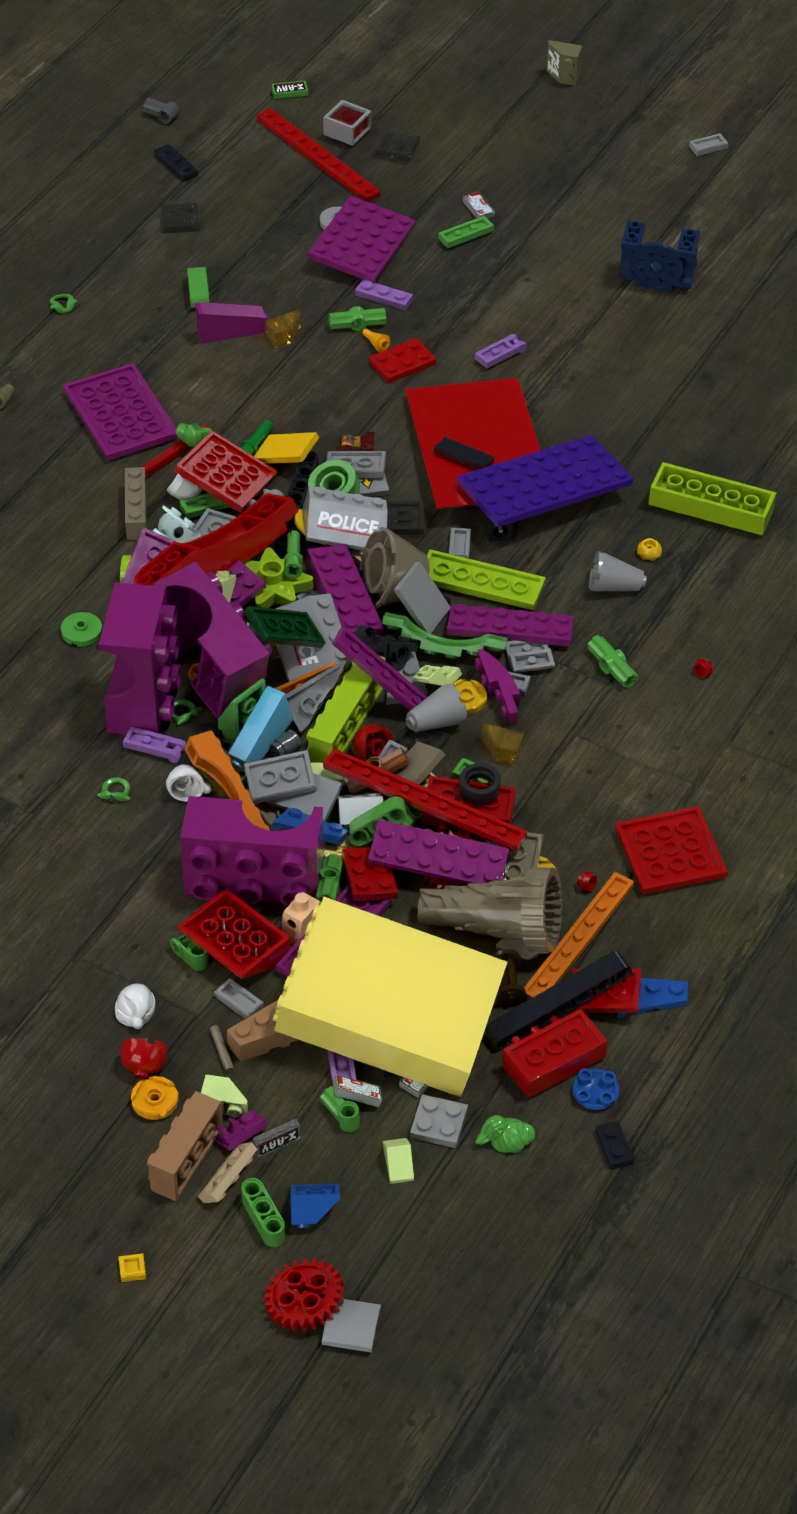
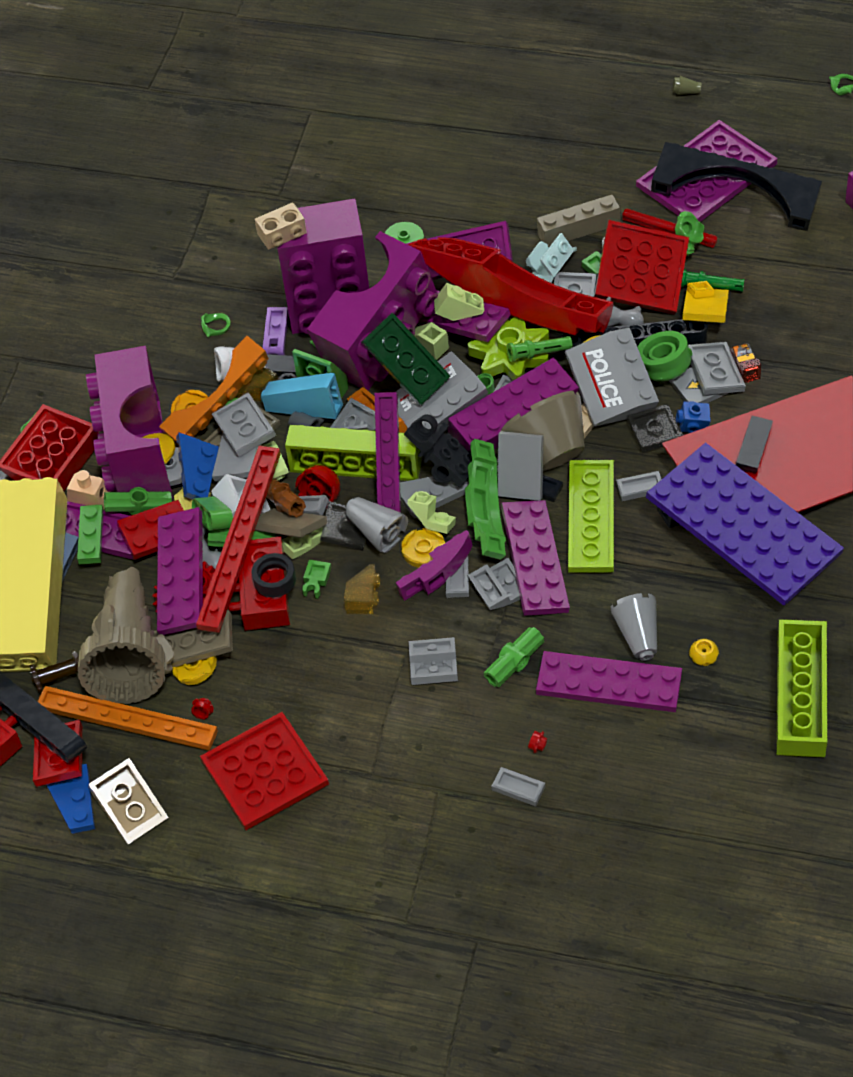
camera: 80 degrees right, 5 degrees up
none -> tan slope [88,758,169,844]
none -> tan brick [255,202,307,250]
none -> light grey slope [409,637,458,685]
none -> light grey tile [491,767,545,806]
none -> magenta plate [536,651,682,712]
none -> black arch [651,142,822,231]
none -> blue brick [676,401,710,433]
none -> yellow tile [687,281,714,298]

